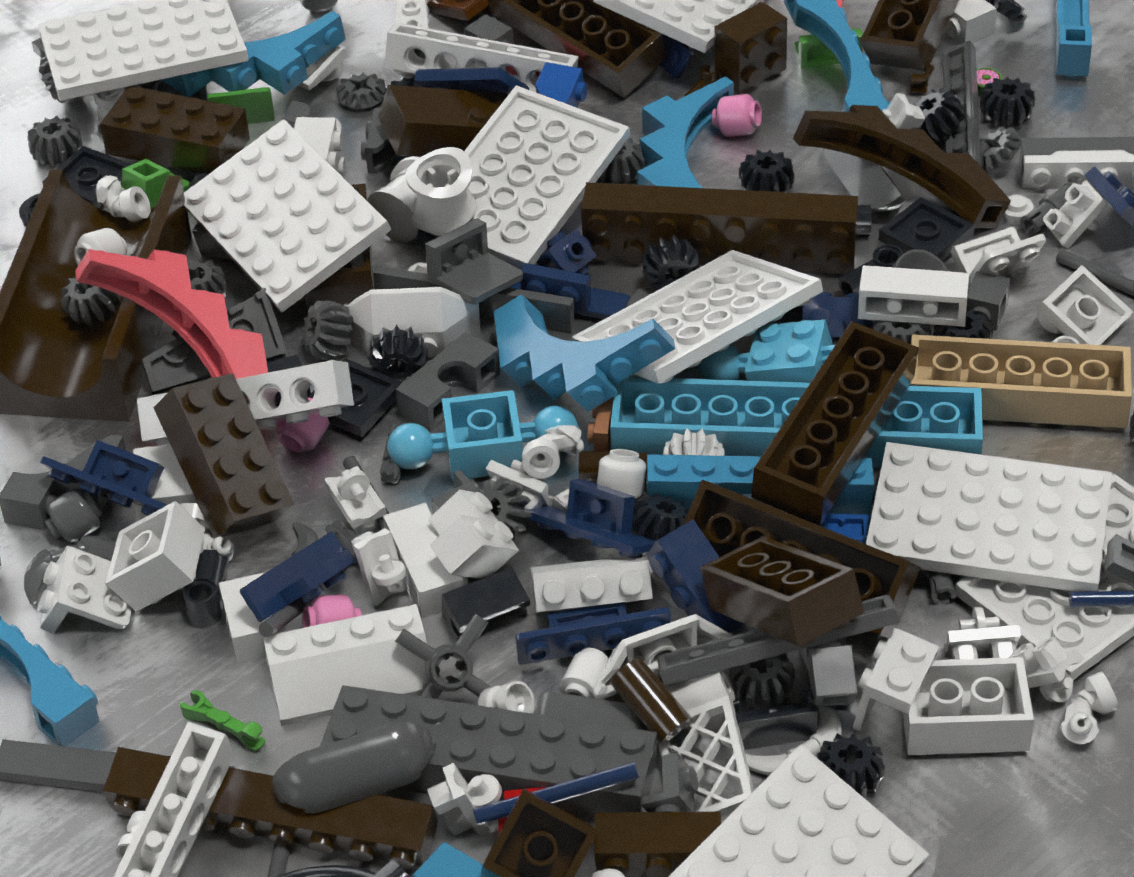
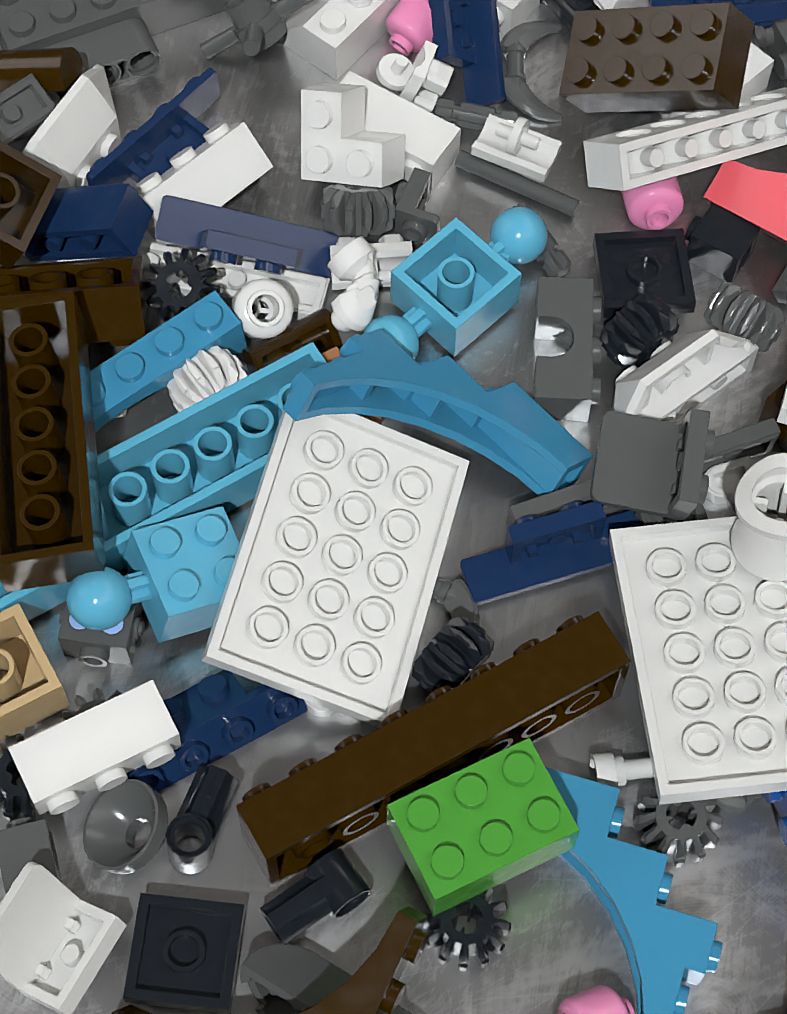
camera: 140 degrees right, 20 degrees up
black hinge [442,567,530,640] -> none
white wheel [478,681,535,713] -> none
dark blue brick [536,228,597,274] -> none
white brick [559,648,609,698] -> none
none -> bright green brick [387,738,580,916]

